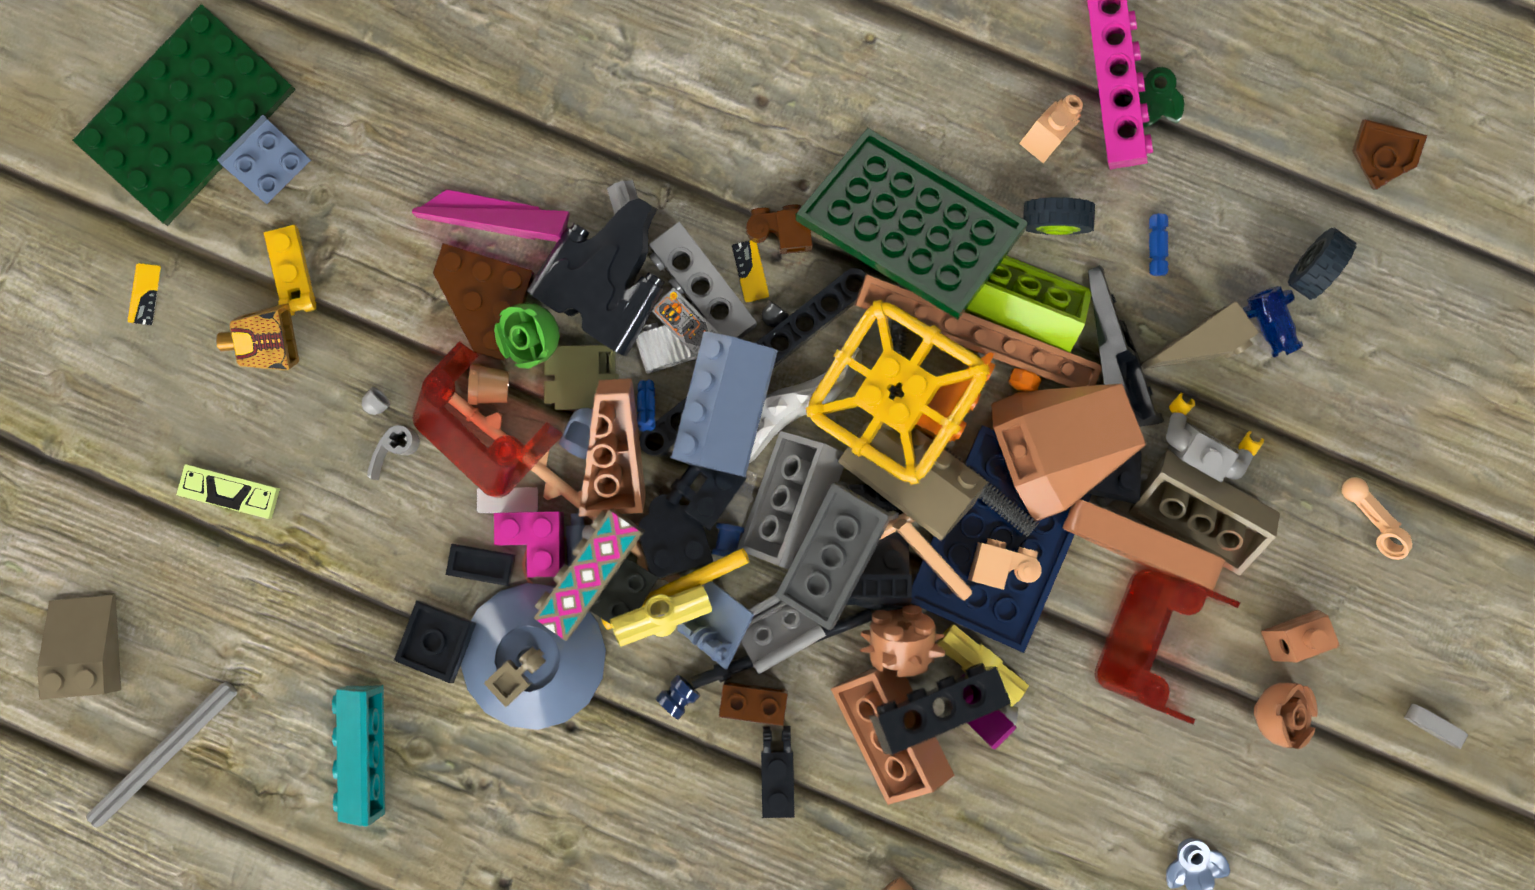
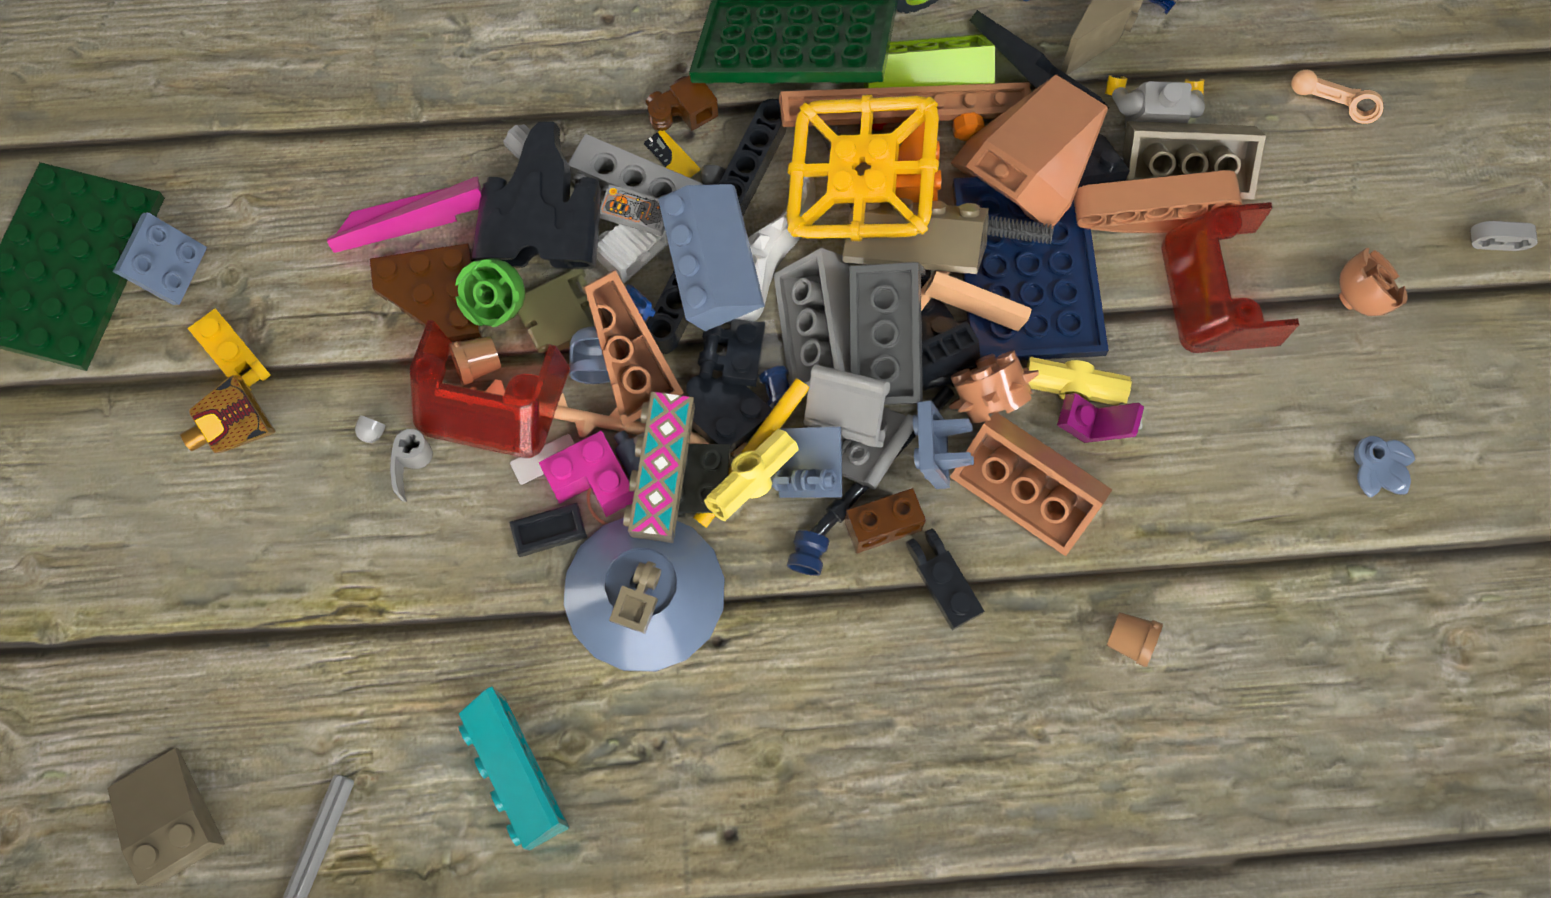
camera: 30 degrees left, 15 degrees down
yellow sticker [128,263,161,325] -> none
yellowish green tile [176,464,280,519] -> none
black tile [394,600,476,684] -> none
black brick [869,663,1011,755] -> none
light nougat brick [968,538,1041,590] -> none
nougat torso [1261,610,1340,662] -> none
none -> light grey piece [804,365,890,447]
none -> sand blue plate [913,401,974,489]

